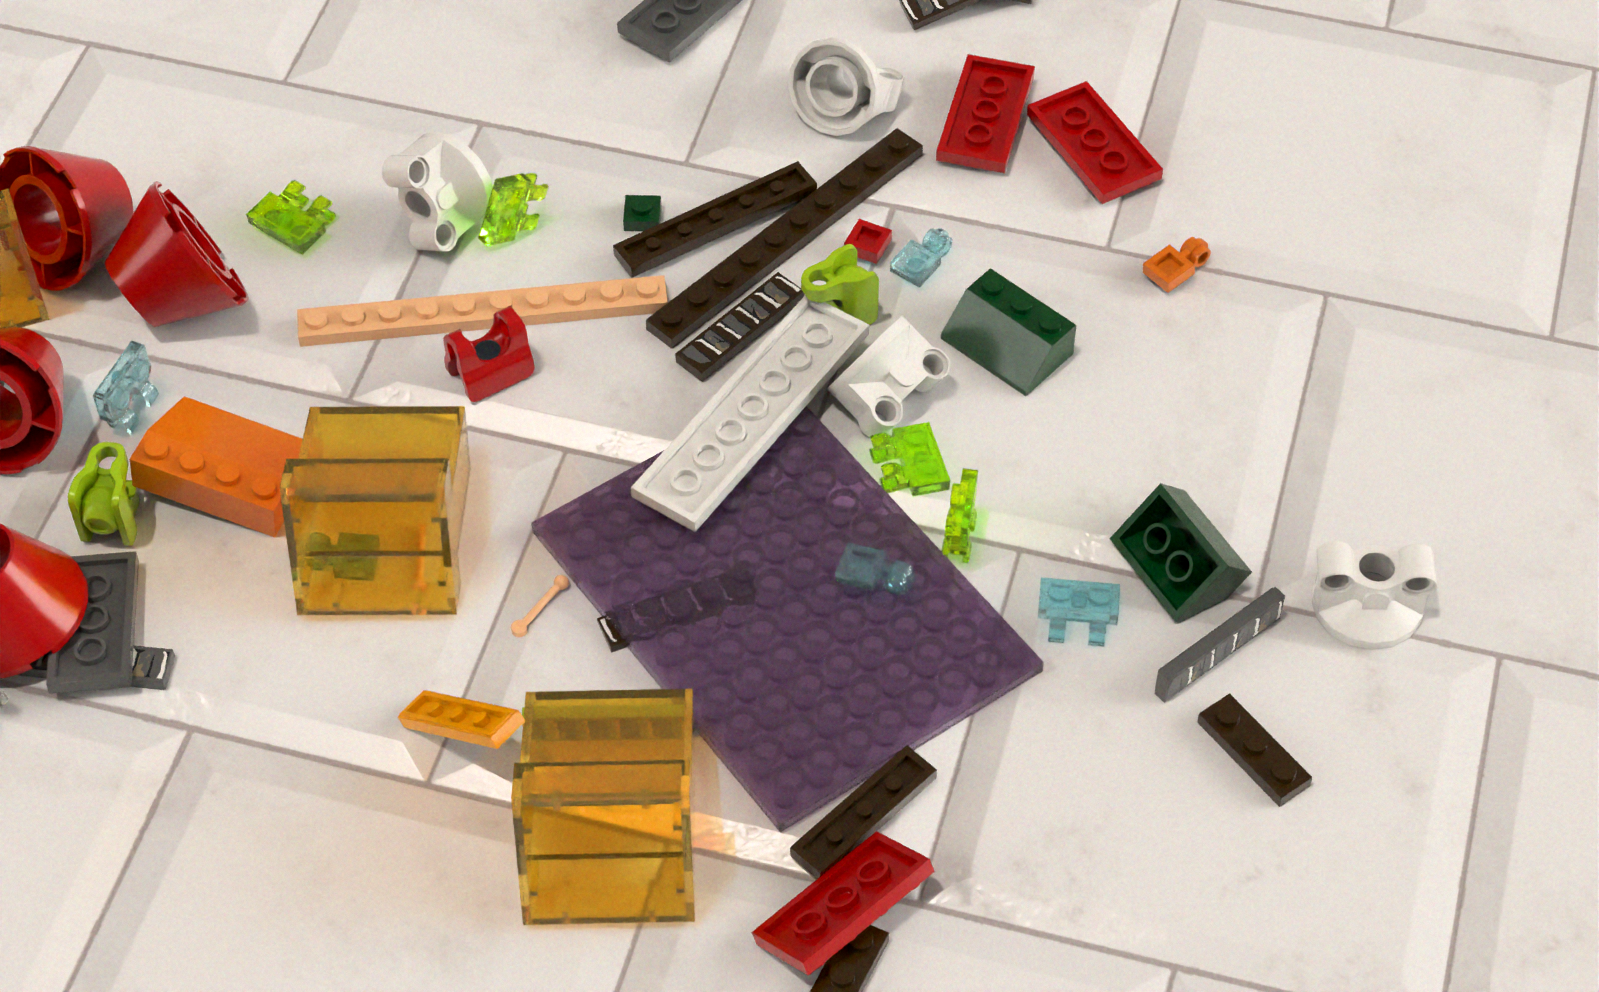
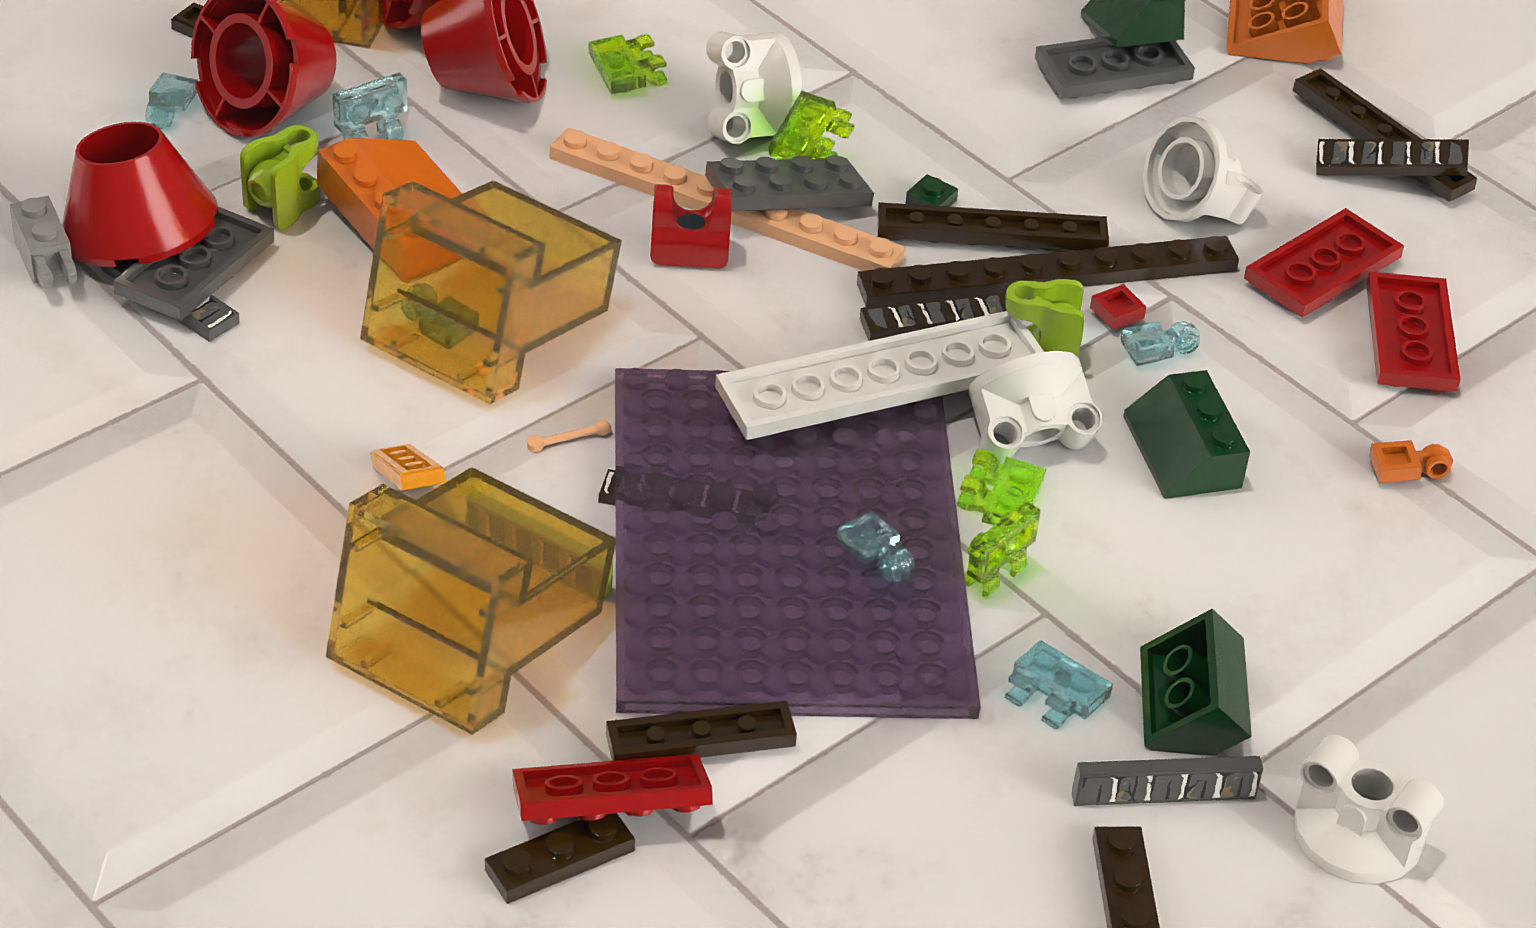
camera: 30 degrees right, 10 degrees down
none -> dark grey plate [705,155,874,211]

